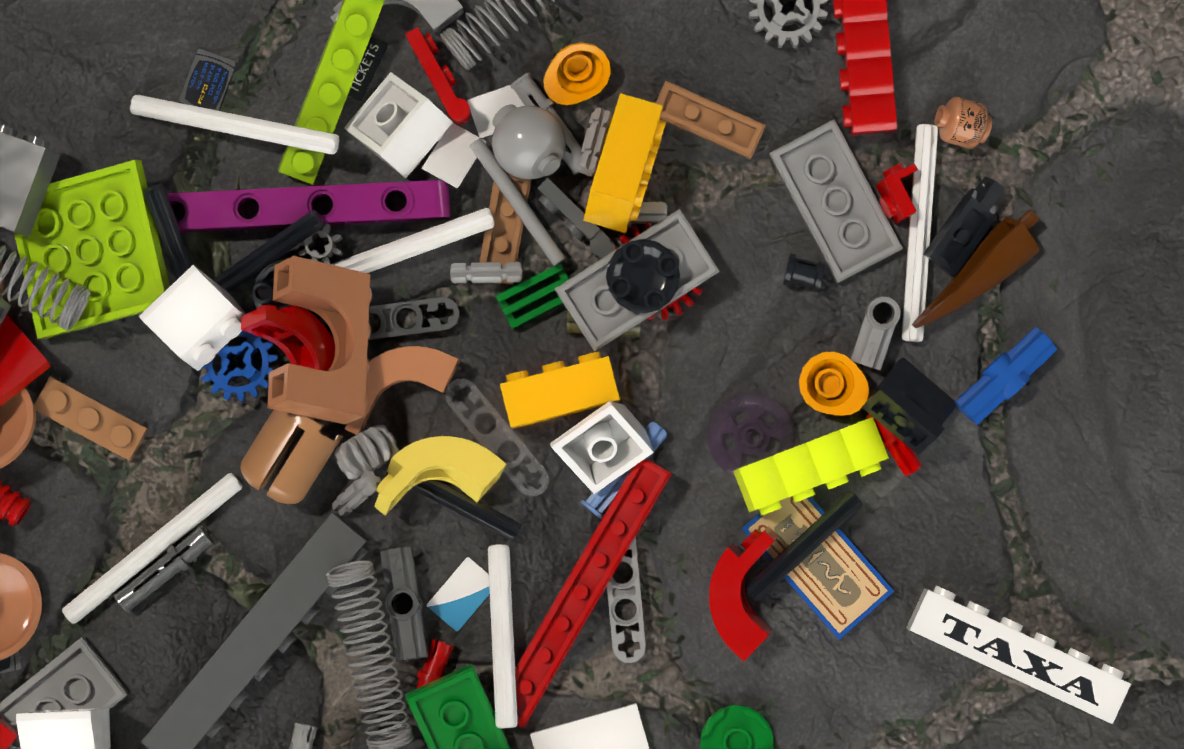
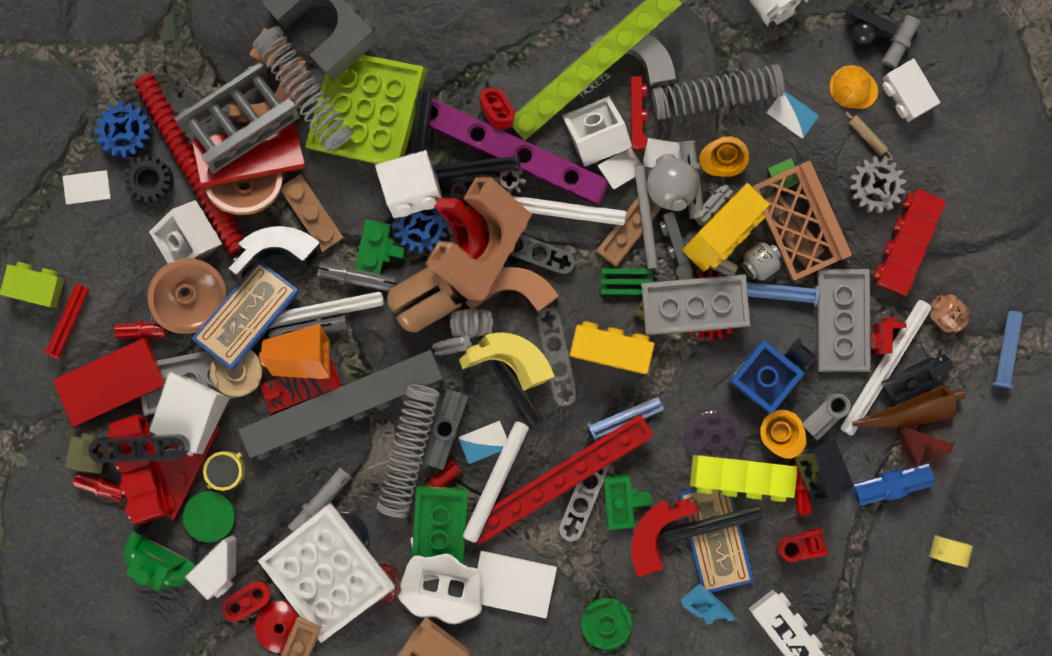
camera: 30 degrees right, 0 degrees up
white axle [130,95,339,154] -> none
black sticker [178,48,236,111] -> none
light grey axle [450,262,523,283] -> none
white slope [550,401,654,494] -> none
black dish [606,239,680,313] -> none
none -> tile [192,263,299,371]
none -> tan tile [210,350,263,397]
none -> arch [228,226,322,285]
none -> orange slope [259,324,330,379]
none -> red door [260,358,342,414]
none -> dark grey pin [317,262,396,292]
none -> green hinge [355,219,406,275]
none -> red plate [479,88,515,130]
none -> green hinge [603,475,652,530]
none -> dark azure slope [681,584,735,625]
none -> blue brick [727,340,804,414]
none -> light grey head [742,242,782,281]
none -> medium blue axle [746,282,819,306]
none -> nougat fence [752,161,852,281]
none -> bright green plate [767,158,799,191]
none -> red piece [776,527,829,562]
none -> clear red slope [897,427,954,465]
none -> light yellow piece [929,535,973,567]
none -> medium blue axle [992,311,1023,389]

